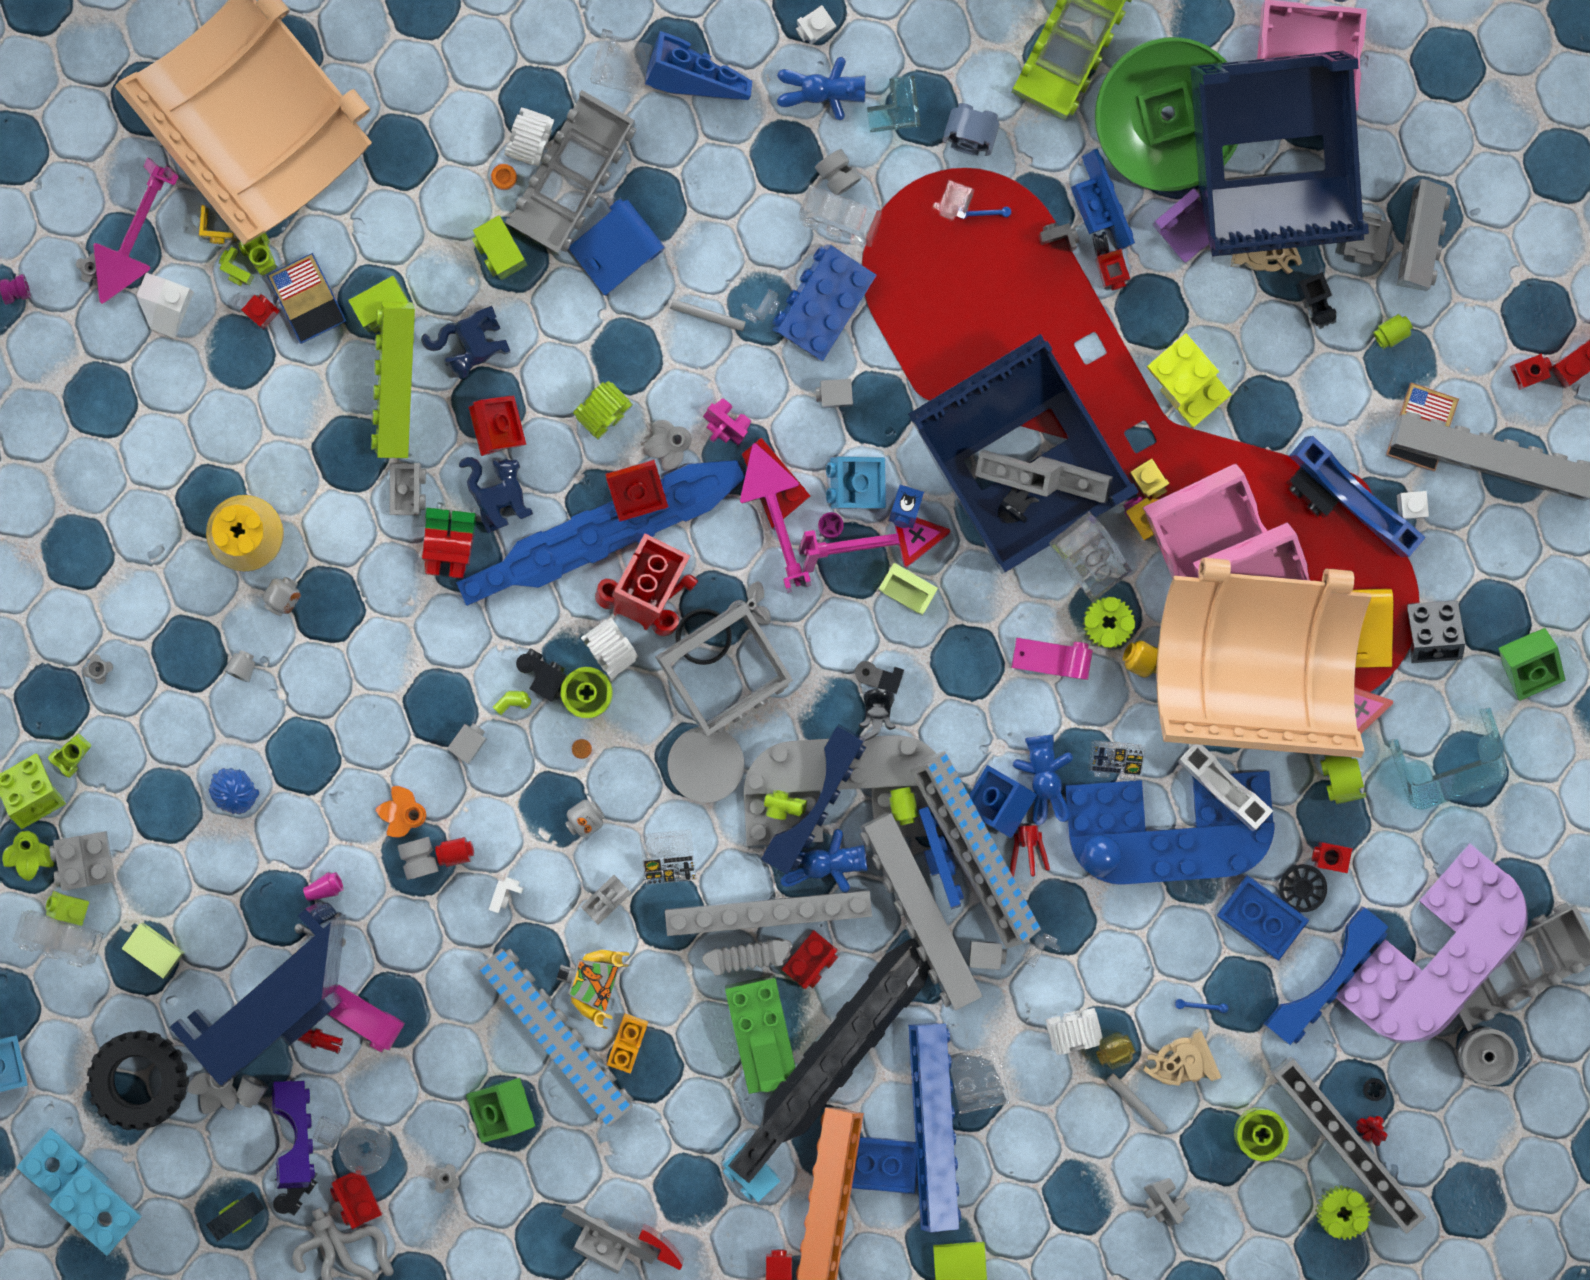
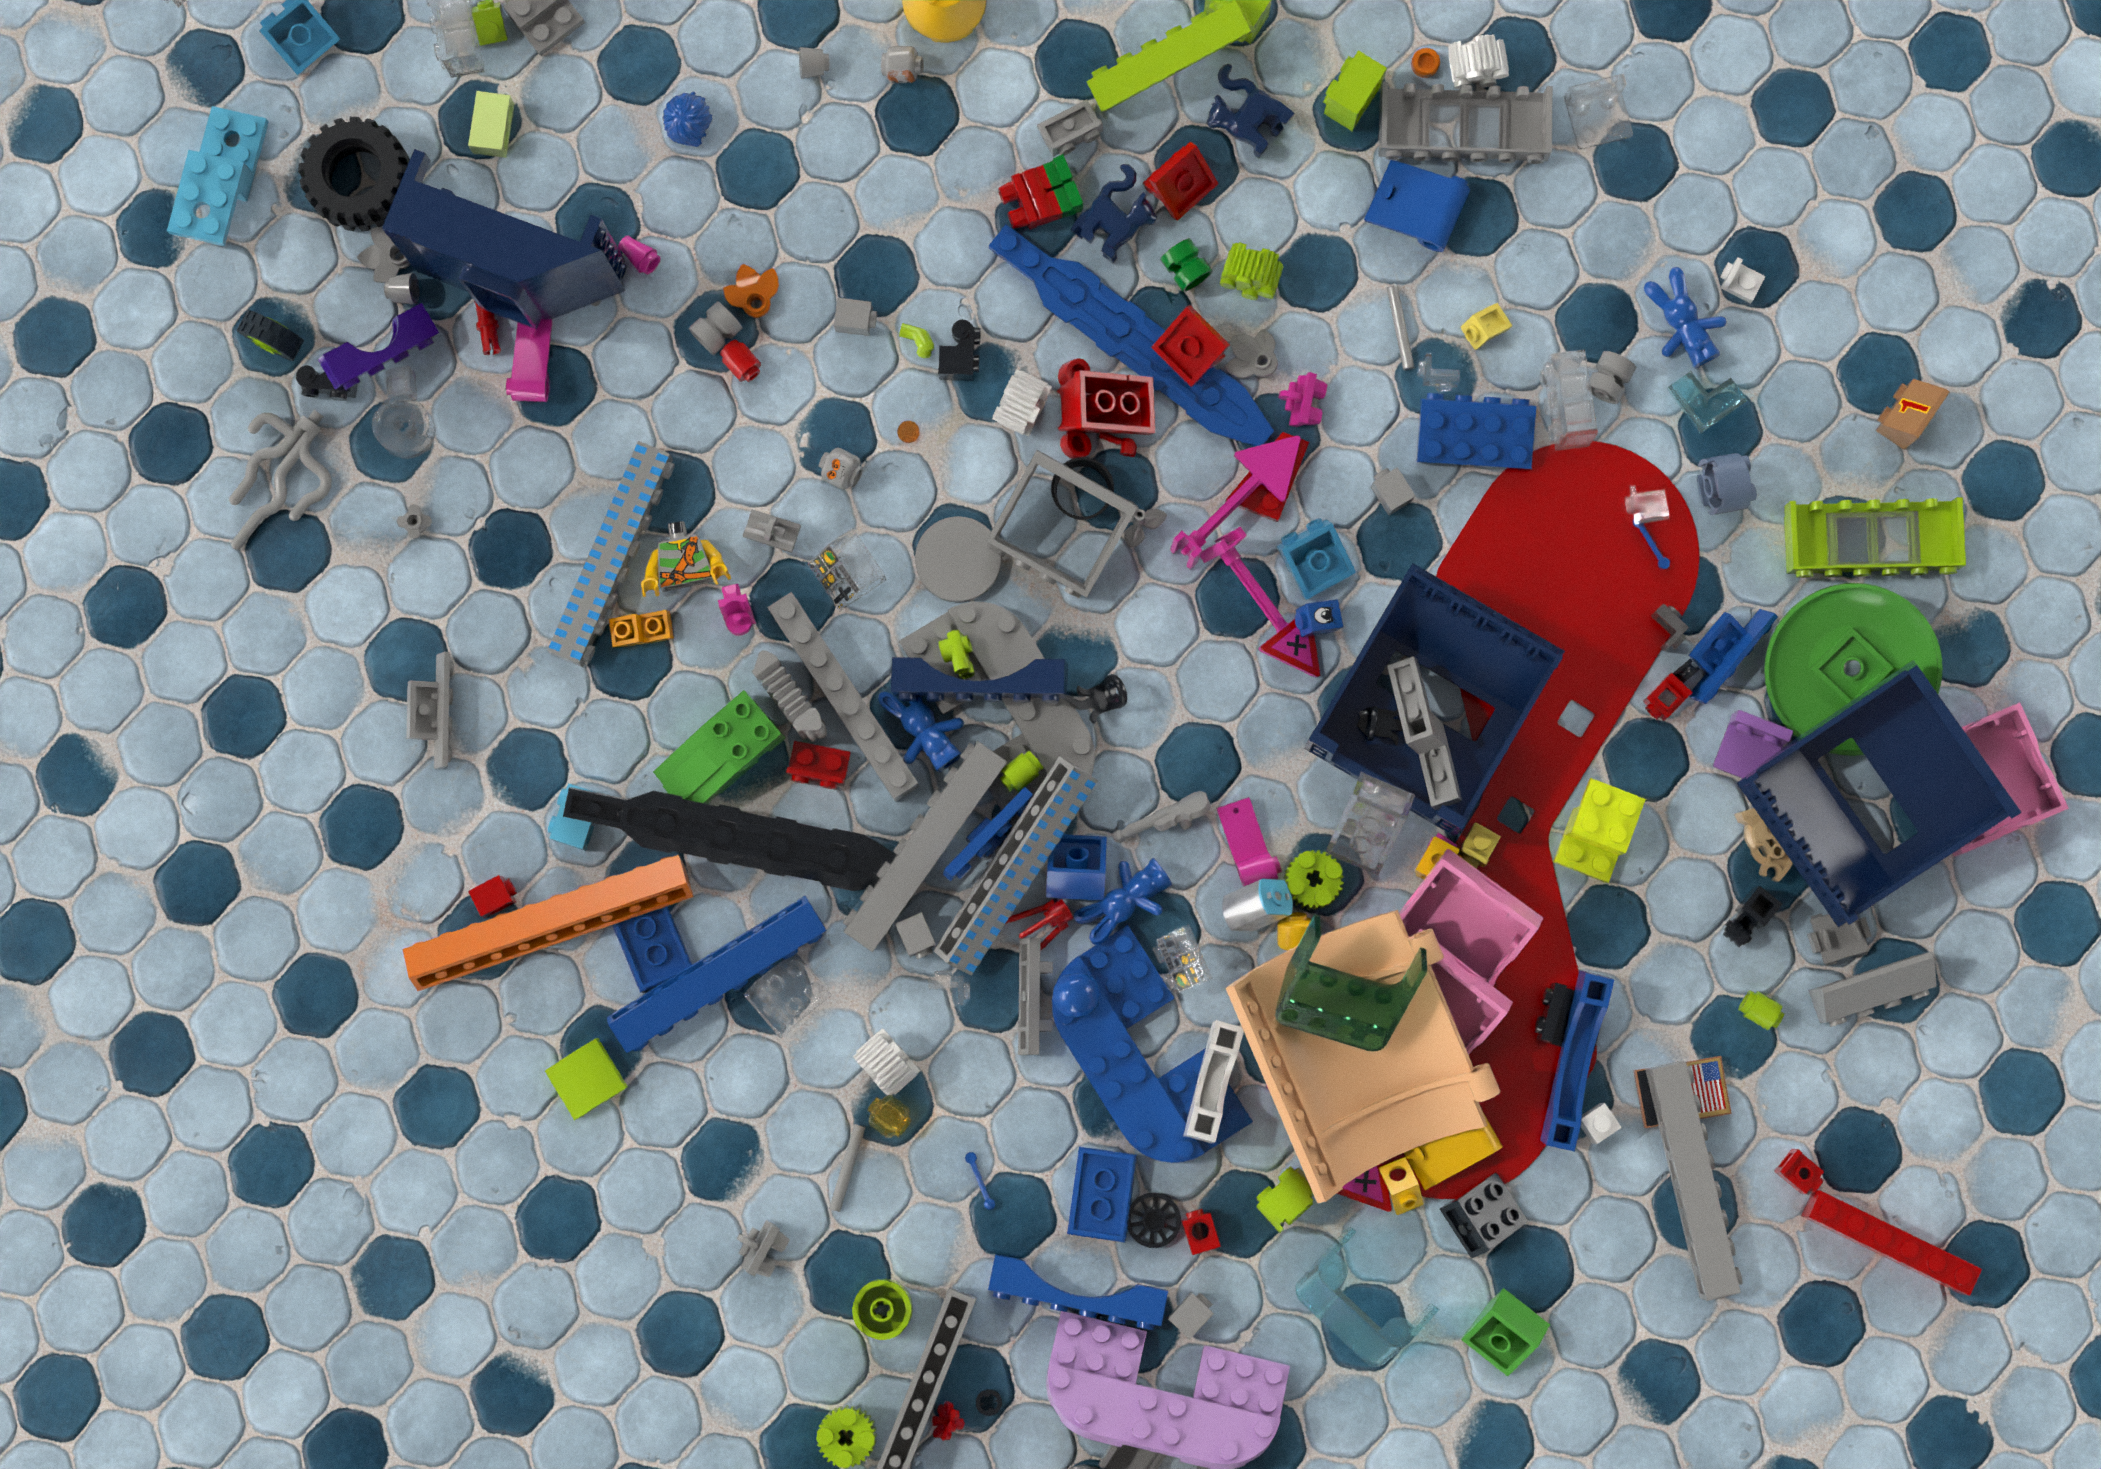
camera: 65 degrees right, 5 degrees down
red bracket [330,1168,383,1230] -> none
bright green slope [466,1078,535,1143] -> none
white bracket [489,877,524,913] -> none
lime brick [561,667,613,718] -> none
red slope [638,1223,684,1270] -> none
blue wedge [645,31,753,100] -> none
magenta wheel [818,512,844,539] -> none
leg [855,661,904,695] -> none
yellowish green panel [878,563,938,615] -> none
tan piece [1143,1028,1222,1086] -> none
none -> dark pink hips [718,584,756,636]
none -> light grey hinge [1018,937,1053,1055]
none -> light grey piece [1112,791,1211,843]
none -> green wheel [1160,238,1213,292]
none -> light grey brick [1167,1292,1214,1340]
none -> flat silver piece [1222,879,1293,932]
none -> clear green windscreen [1275,915,1427,1052]
none -> yellow bracket [1379,1157,1423,1215]
none -> light yellow bracket [1461,303,1512,350]

